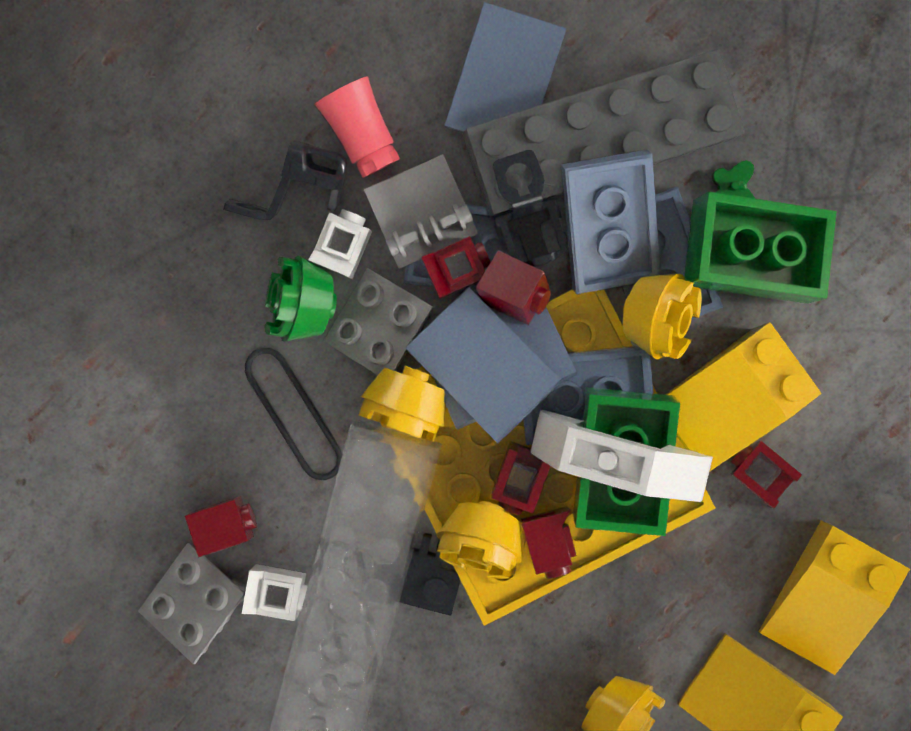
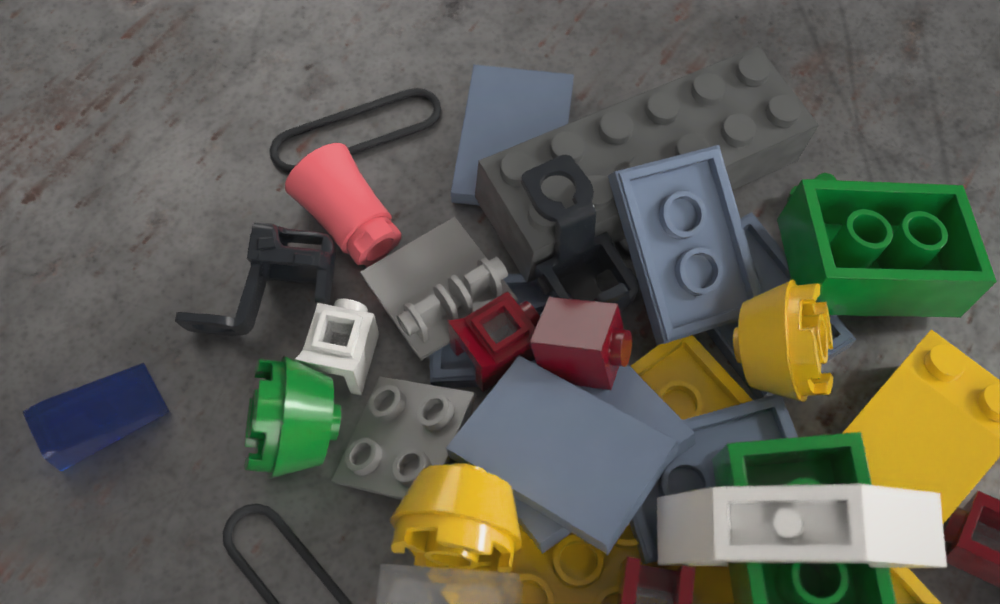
camera: 15 degrees left, 25 degrees down
none -> clear blue slope [22,363,170,471]
none -> black piece [269,88,441,172]

